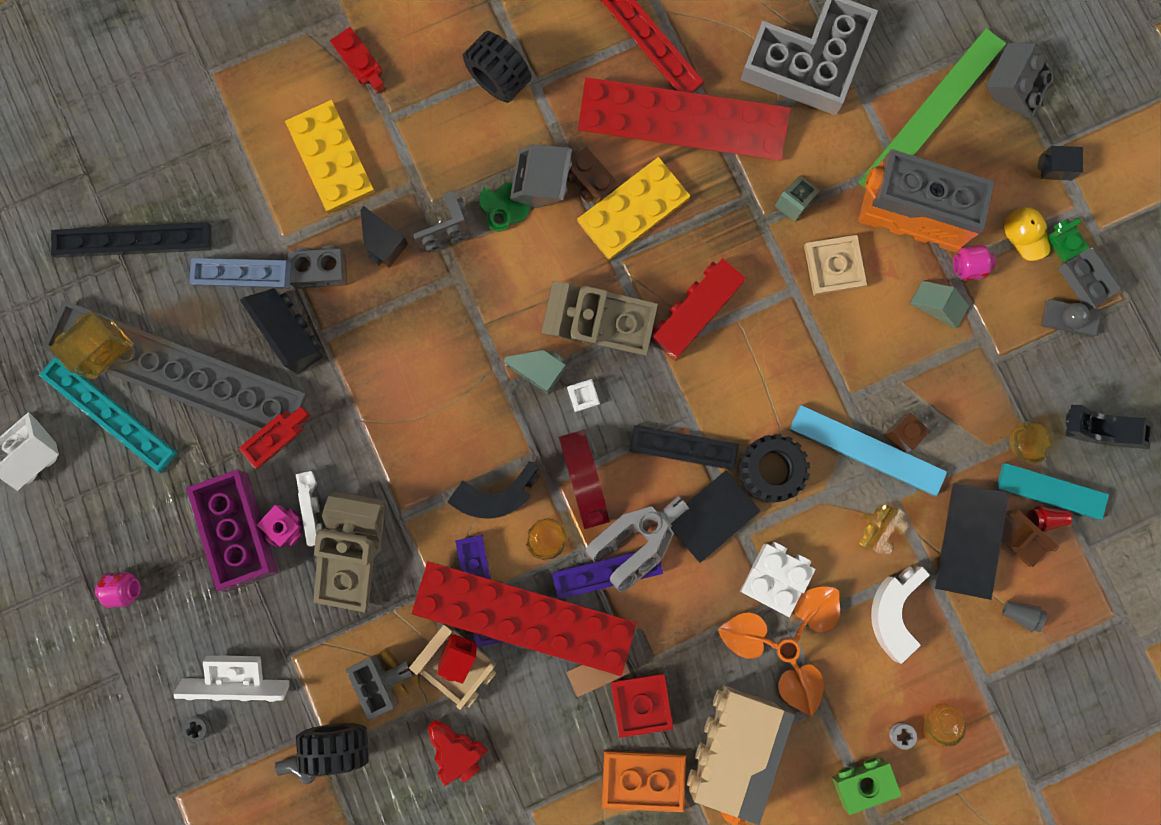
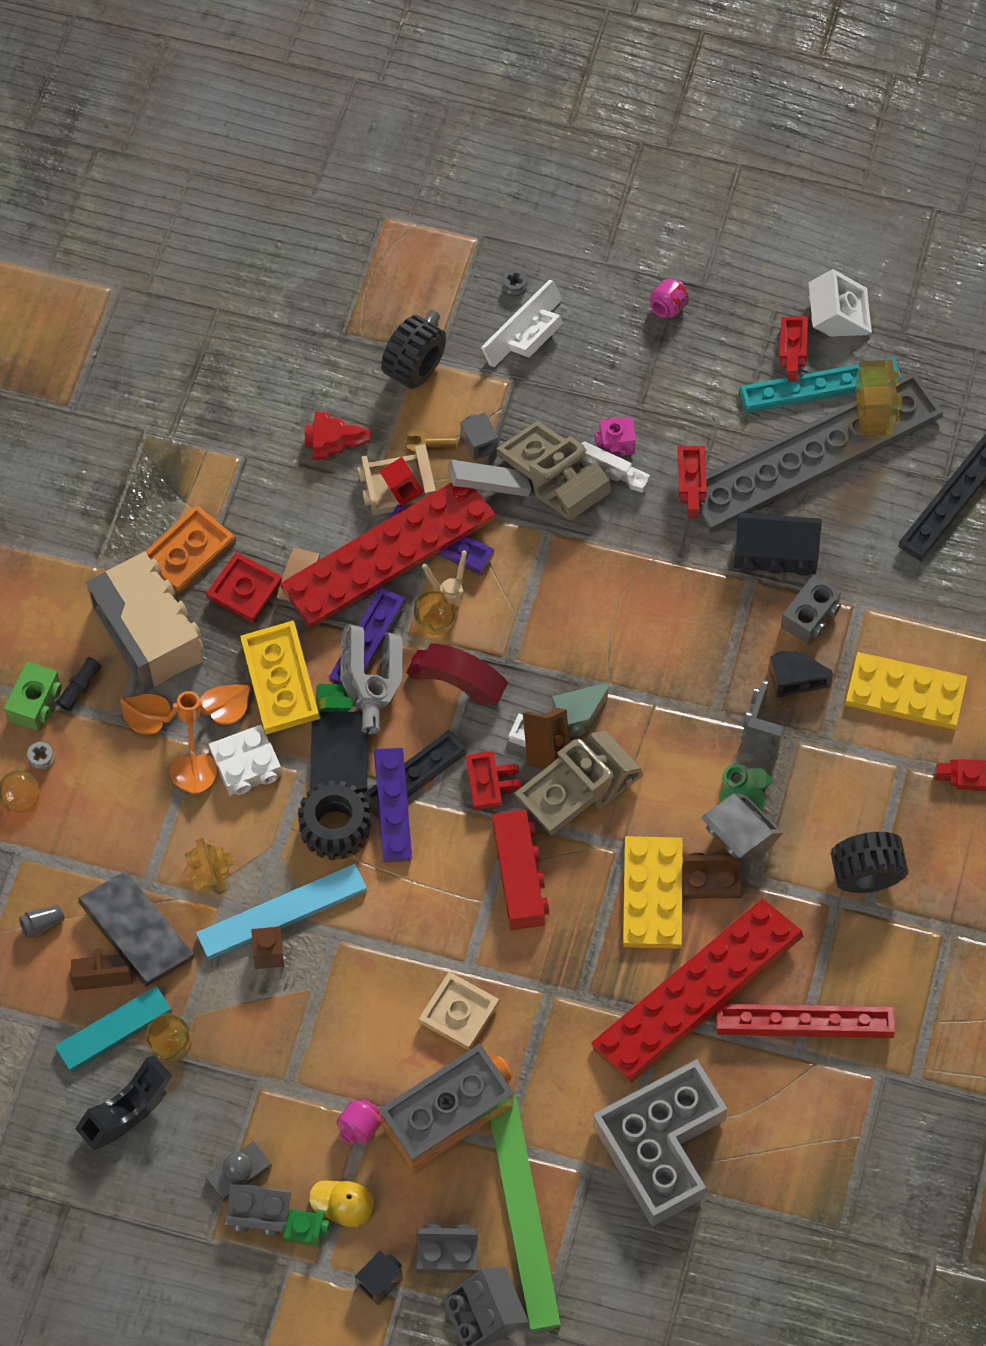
camera: 130 degrees right, 20 degrees down
magenta brick [186,469,279,592] -> none
sand blue plate [189,258,291,289] -> none
dark grey brick [346,654,414,721] -> none
black arch [447,461,540,519] -> none
sand green slope [775,176,820,222] -> none
white arch [871,566,930,664] -> none
sand green slope [909,281,969,329] -> none
red cone [1027,506,1072,532] -> none
none -> black pin [56,657,102,712]
none -> yellow plate [240,620,320,734]
none -> green bracket [316,683,353,712]
none -> dark purple plate [374,748,412,862]
none -> dark grey bracket [417,1224,478,1273]
none -> tan plant [422,551,467,607]
none -> light grey tile [448,460,531,496]
none -> dark grey brick [460,412,498,461]
none -> red hinge [466,751,522,811]
none -> reddish brown panel [523,708,570,770]
none -> red hinge [779,316,809,382]

